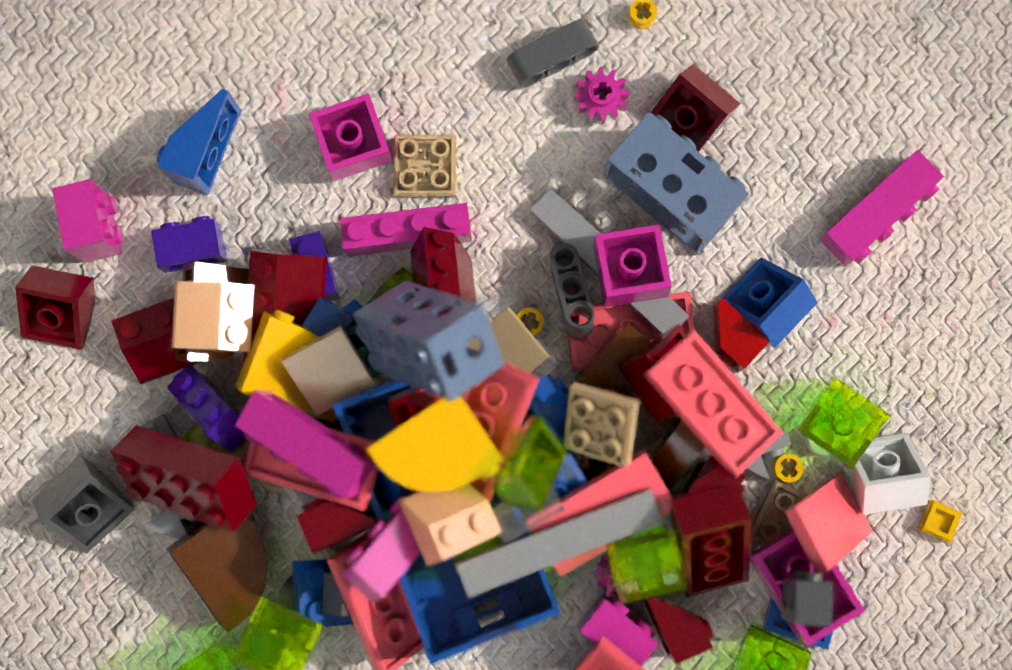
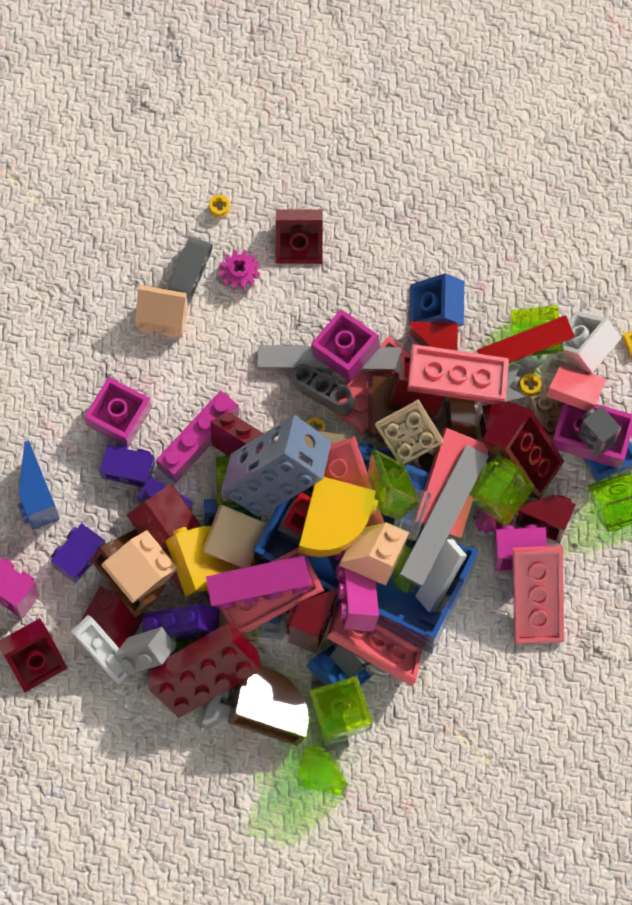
camera: 45 degrees left, 10 degrees down
flat silver slope [32,455,135,554] -> none
dark blue brick [302,297,357,341] -> none
tan tile [393,135,457,198] -> none
sand blue piece [603,111,749,255] -> none
dark pink brick [819,149,944,267] -> none
none -> white tile [70,615,128,685]
none -> dark purple brick [100,443,156,488]
none -> light grey brick [114,627,176,675]
none -> light nougat slope [135,285,189,338]
none -> white tile [416,539,467,613]
none -> red tile [476,315,575,364]

